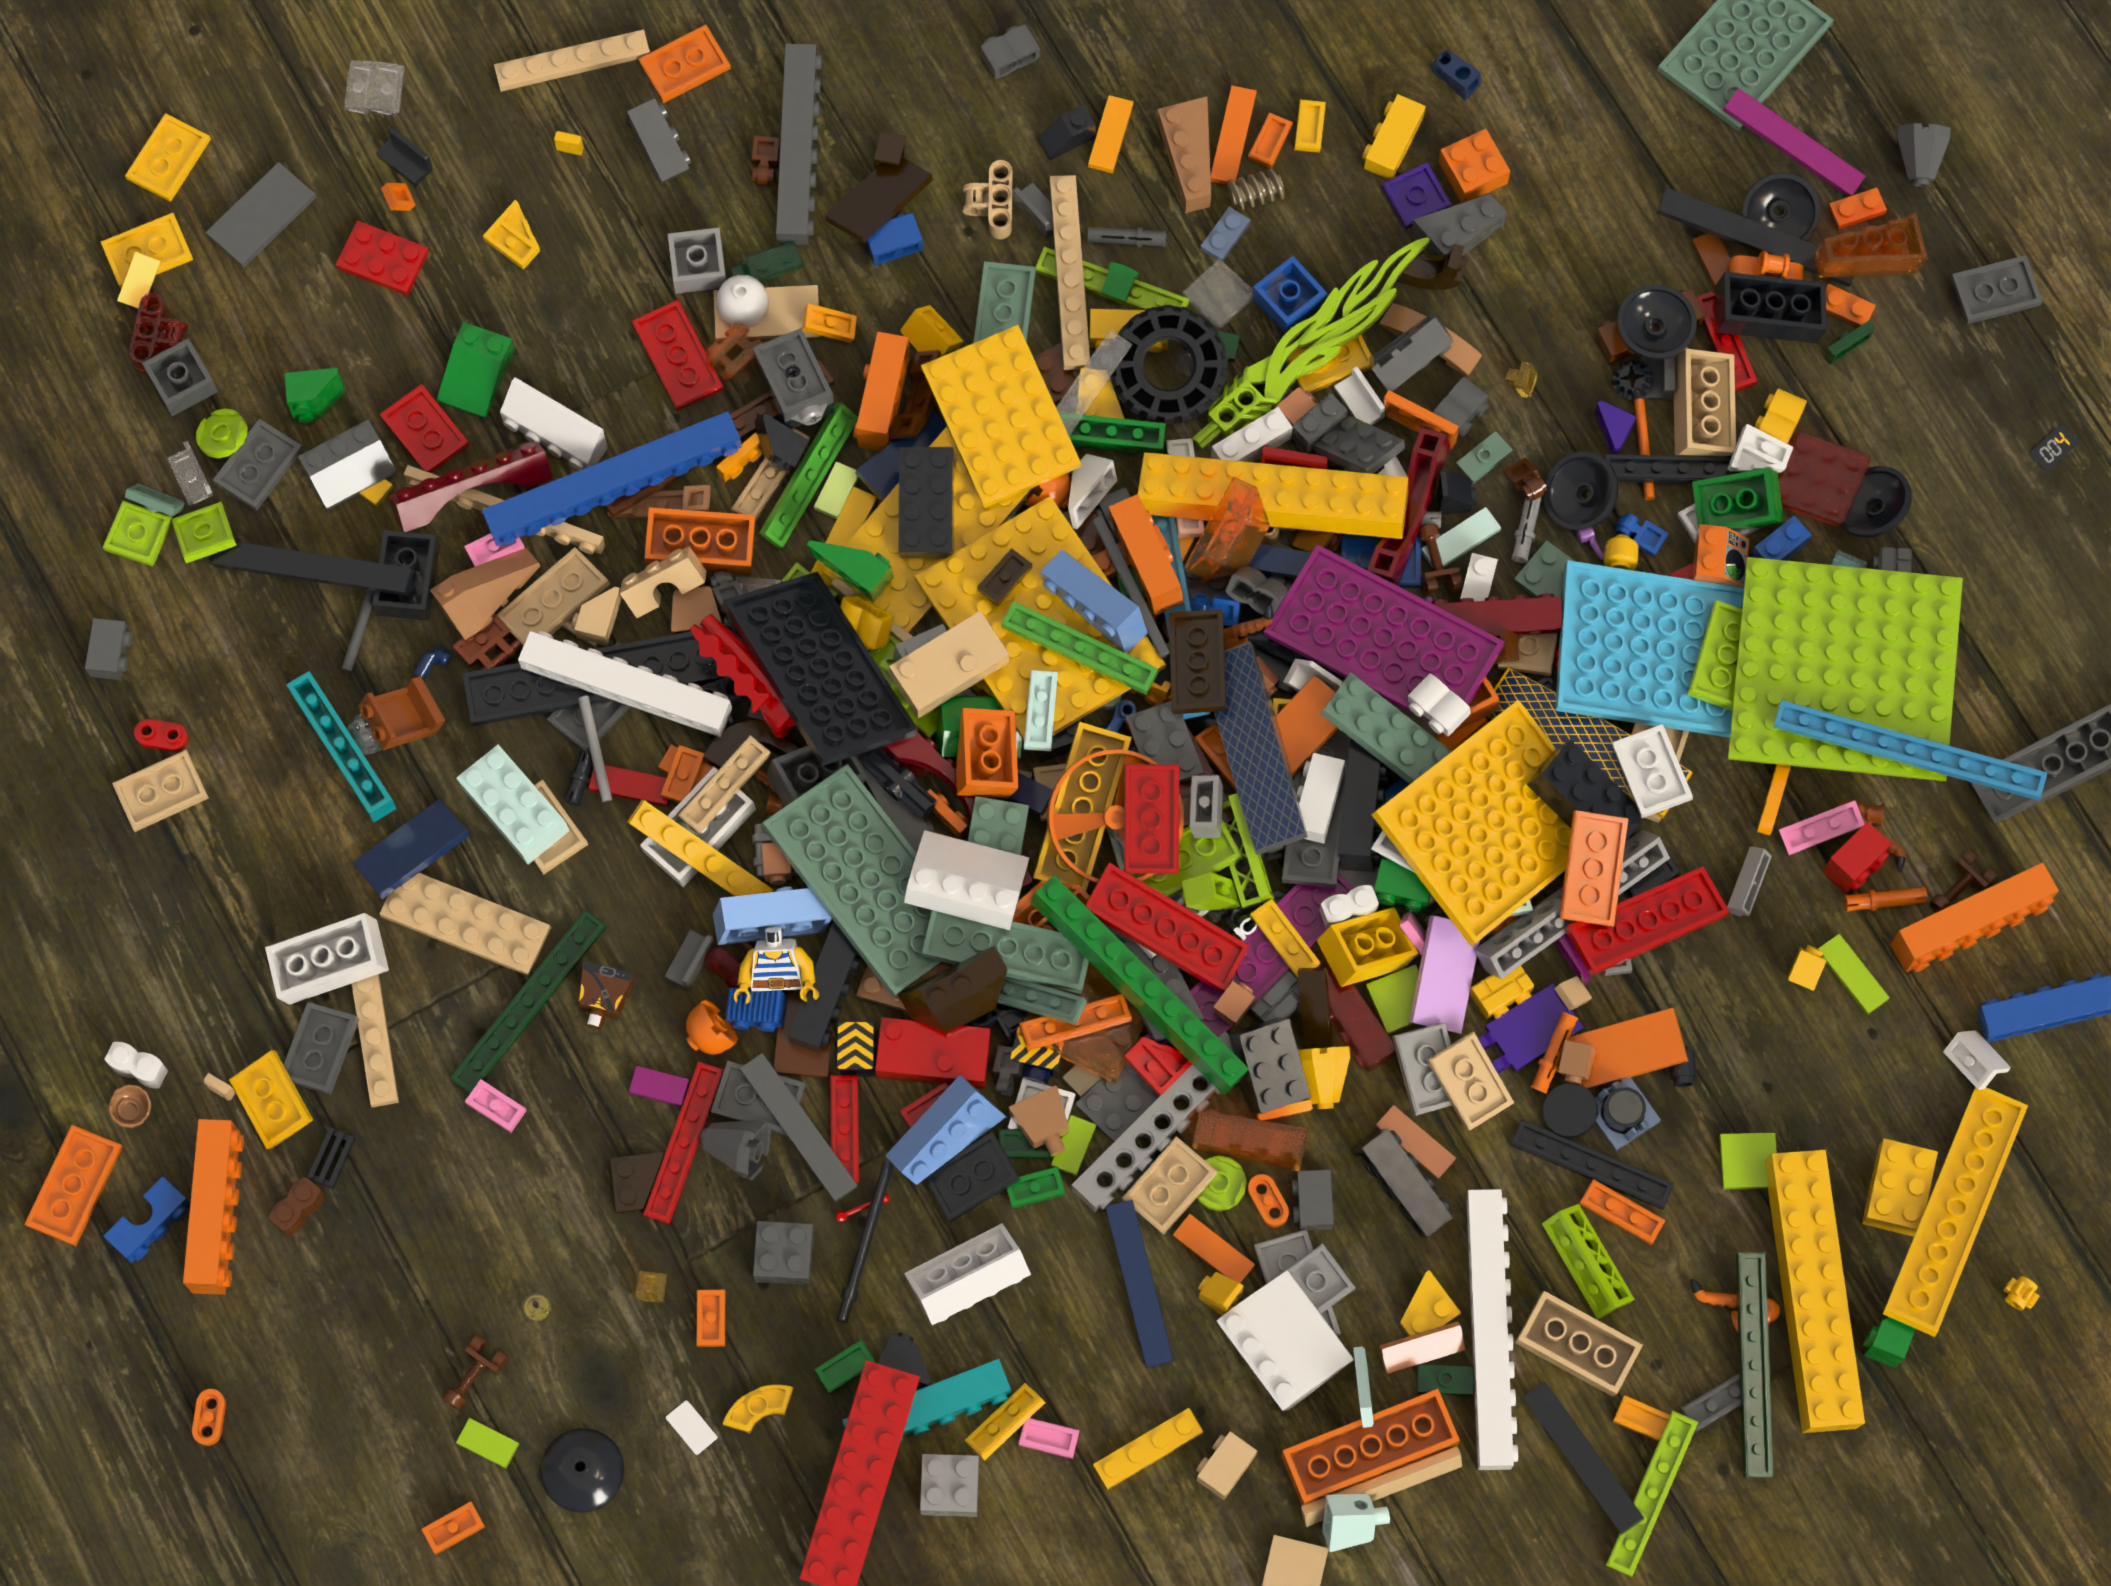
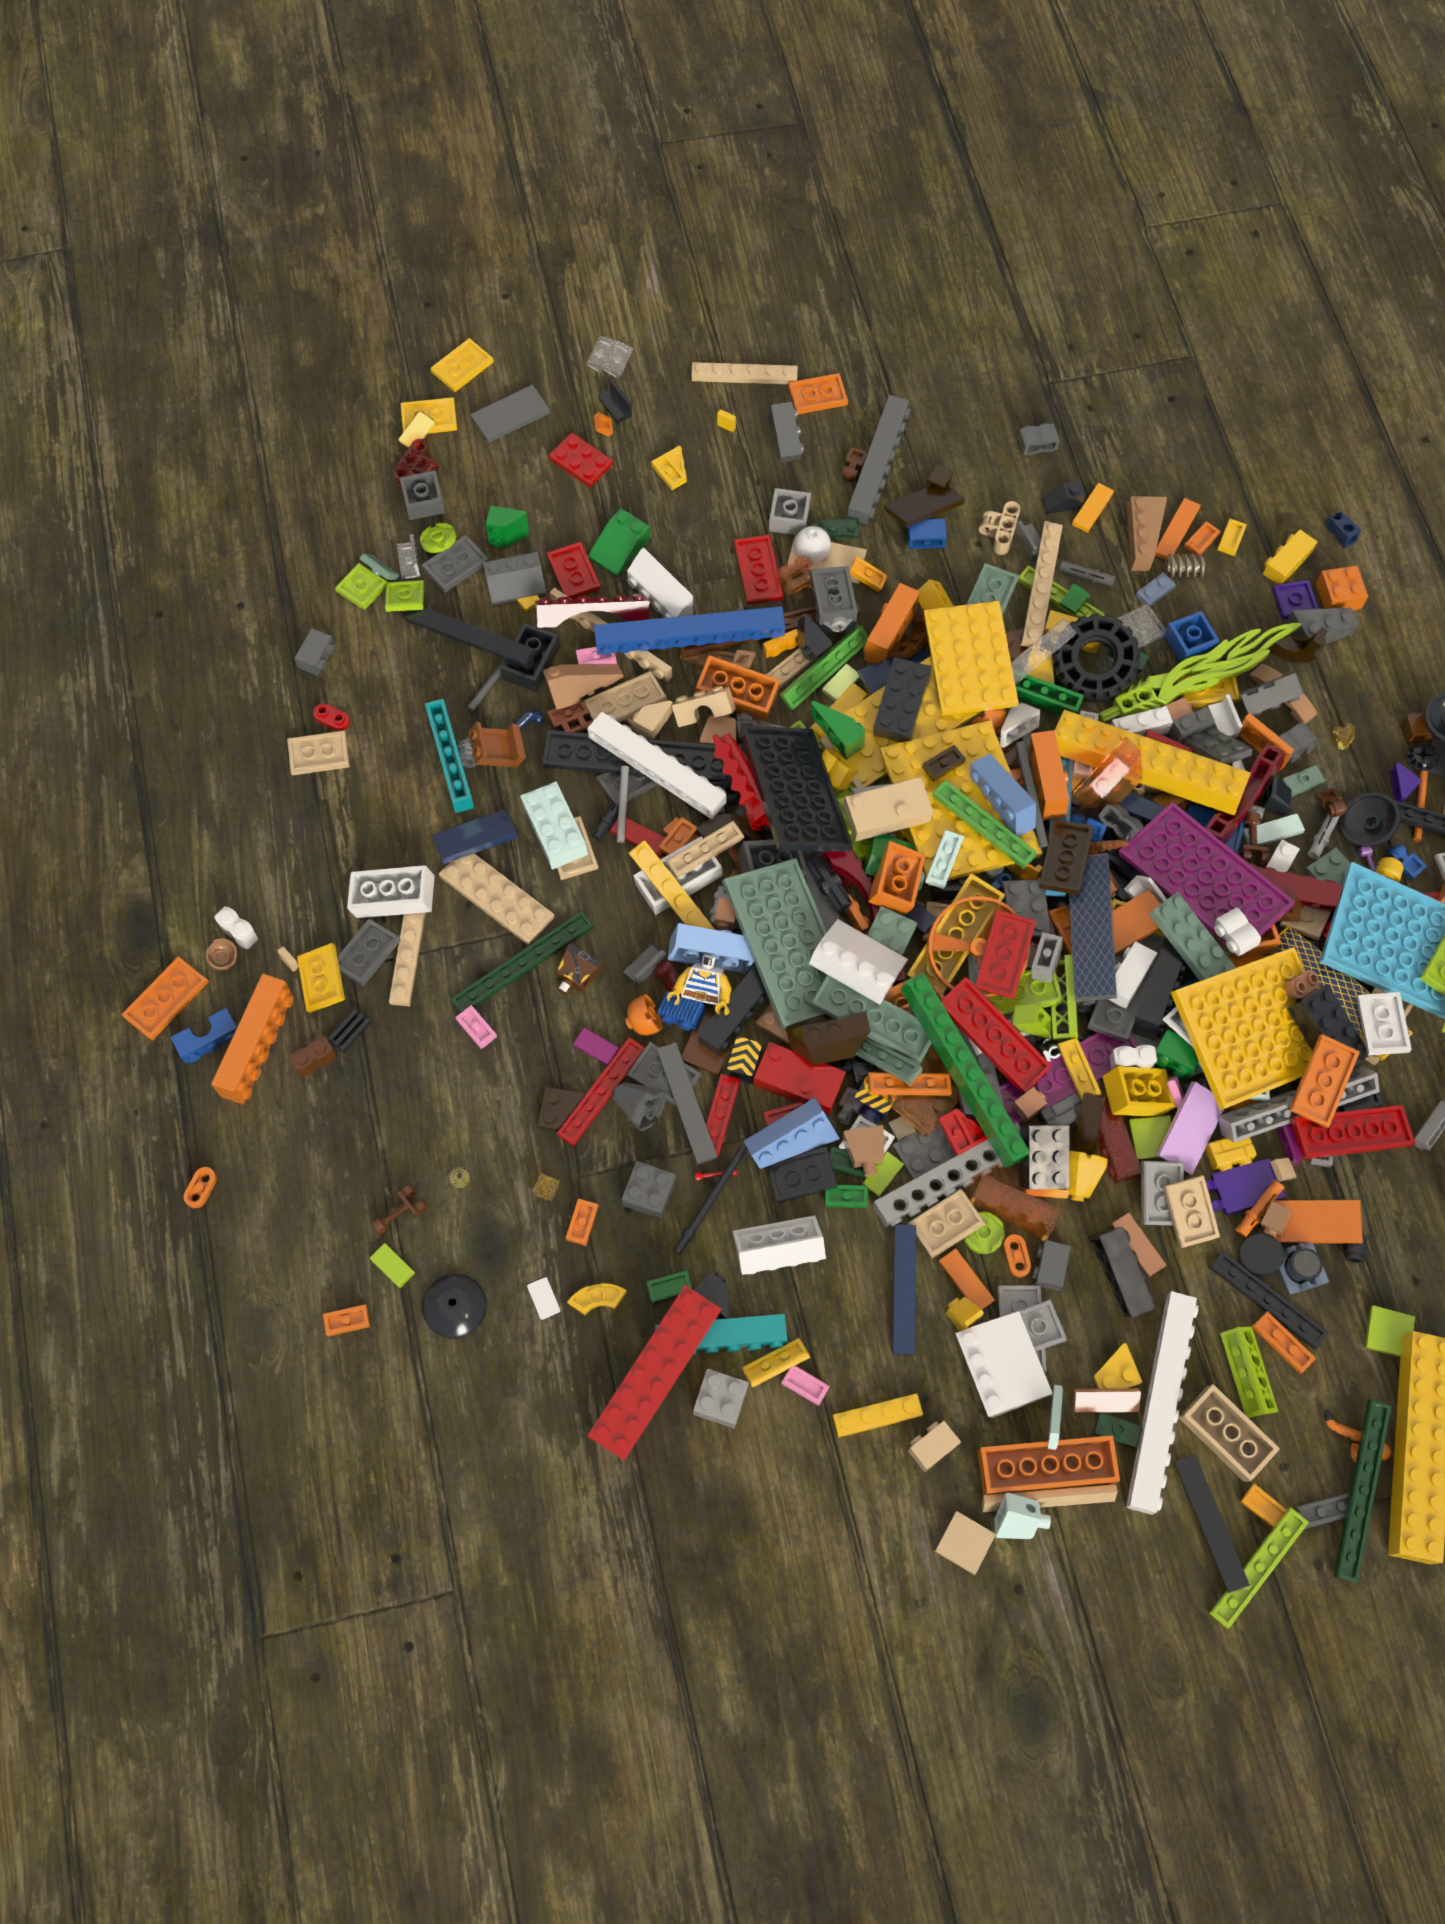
camera: 15 degrees right, 5 degrees down
none -> nougat plate [1285,970,1319,1000]

